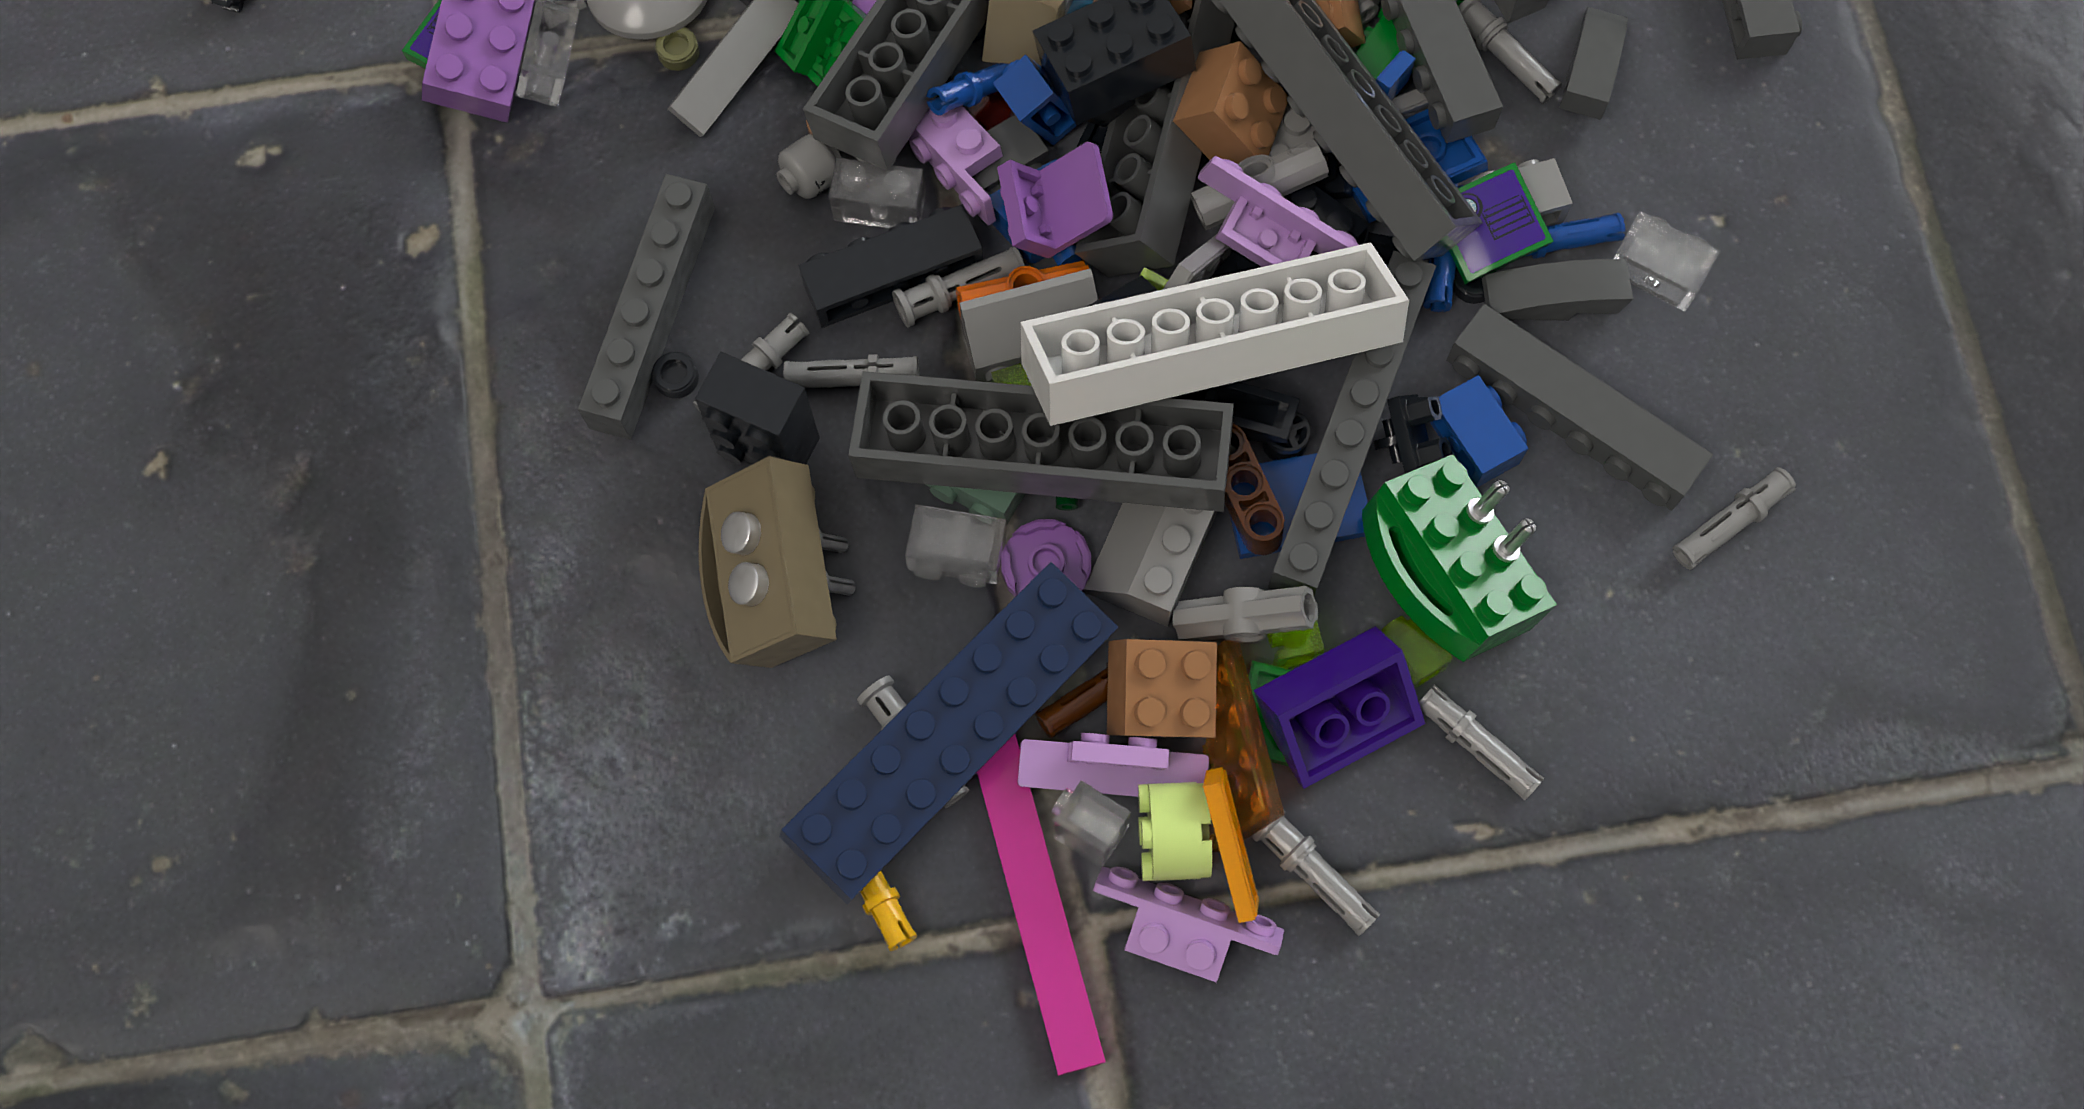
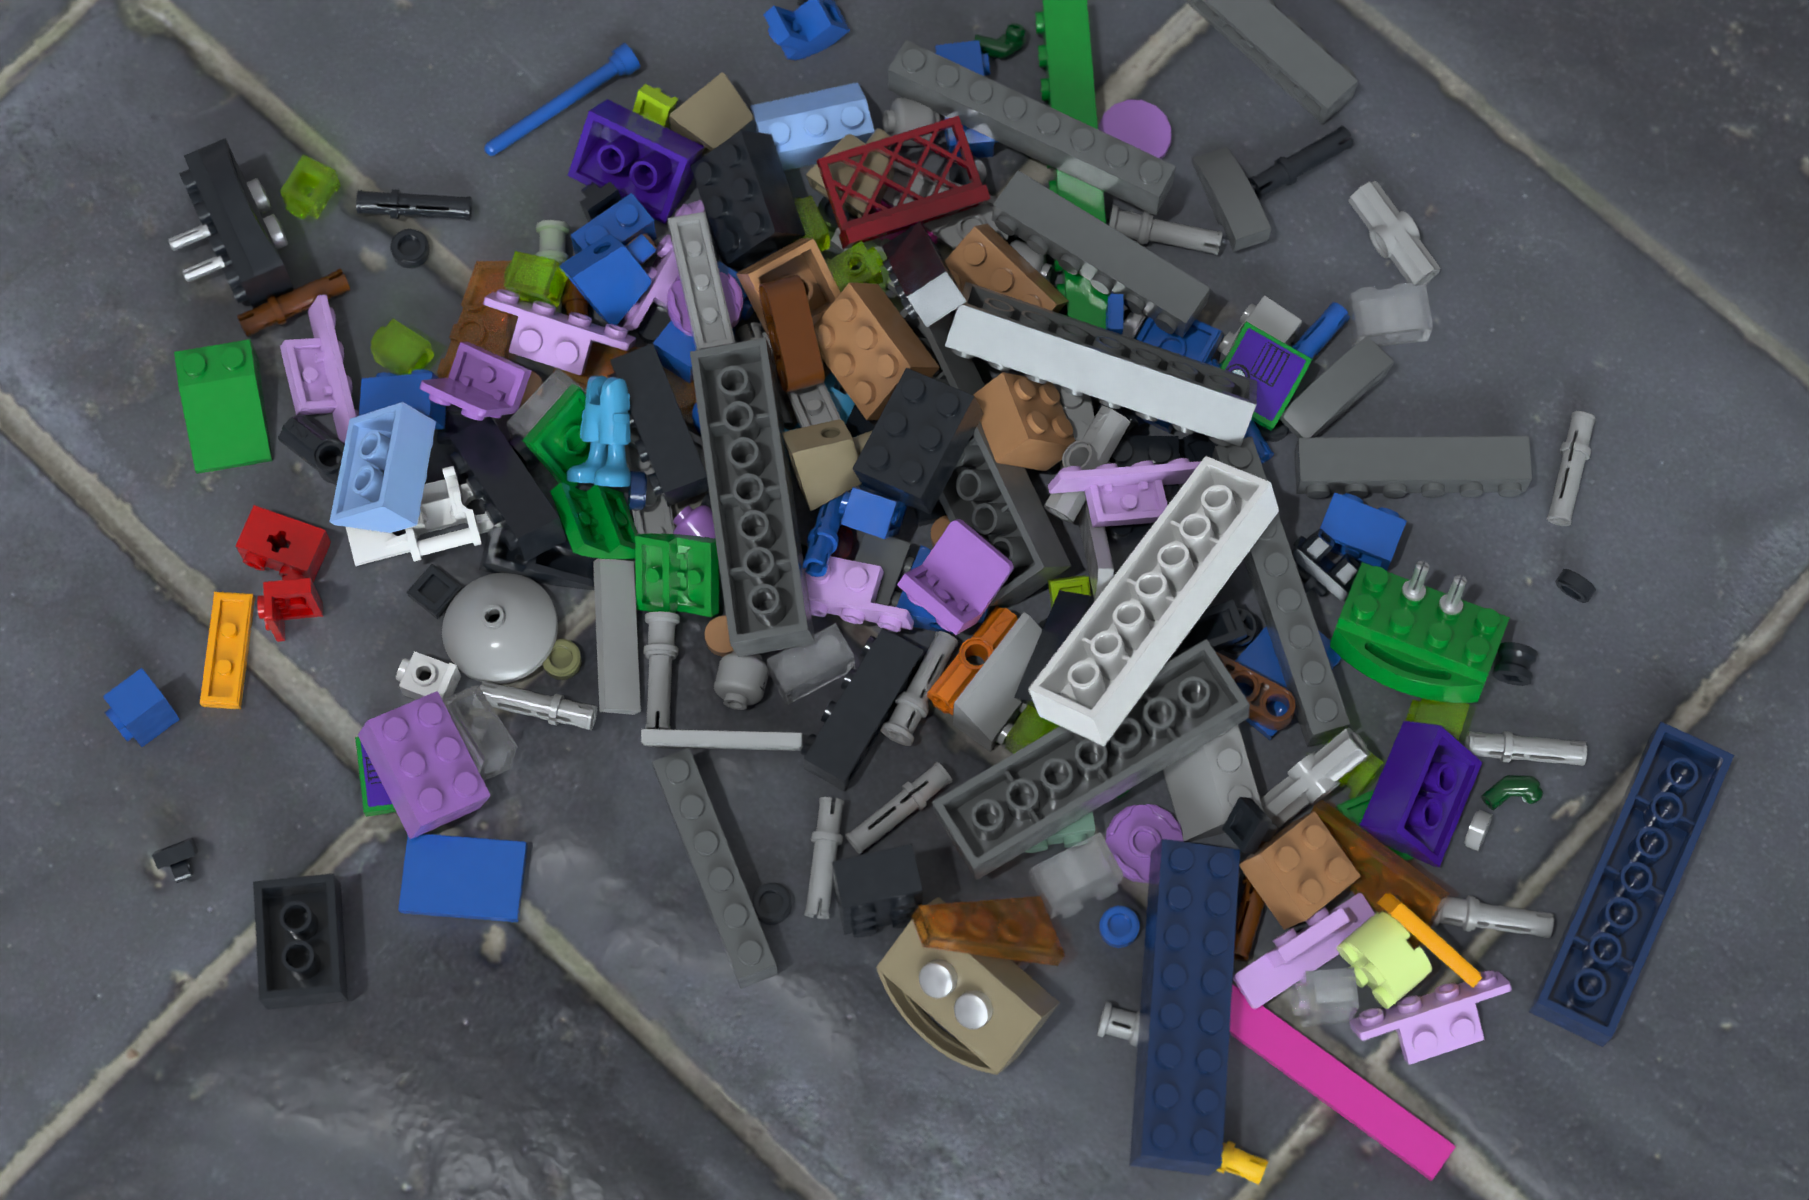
camera: 40 degrees left, 0 degrees up
none -> black brick [253,873,348,1010]
none -> blue tile [398,834,528,922]
none -> light grey pin [477,681,597,730]
none -> light grey tile [641,729,804,751]
none -> light grey pin [643,611,680,730]
none -> clear orange wing [911,896,1066,966]
none -> blue tile [1099,906,1140,948]
none -> black tile [1222,797,1278,854]
none -> black pin [1248,126,1354,199]
none -> light grey piece [1348,181,1441,289]
none -> light grey tile [1464,809,1493,851]
none -> dark green arm [1481,775,1543,810]
none -> black wheel [1493,642,1538,686]
none -> dark blue brick [1529,722,1734,1047]
none -> black tile [1555,569,1596,603]

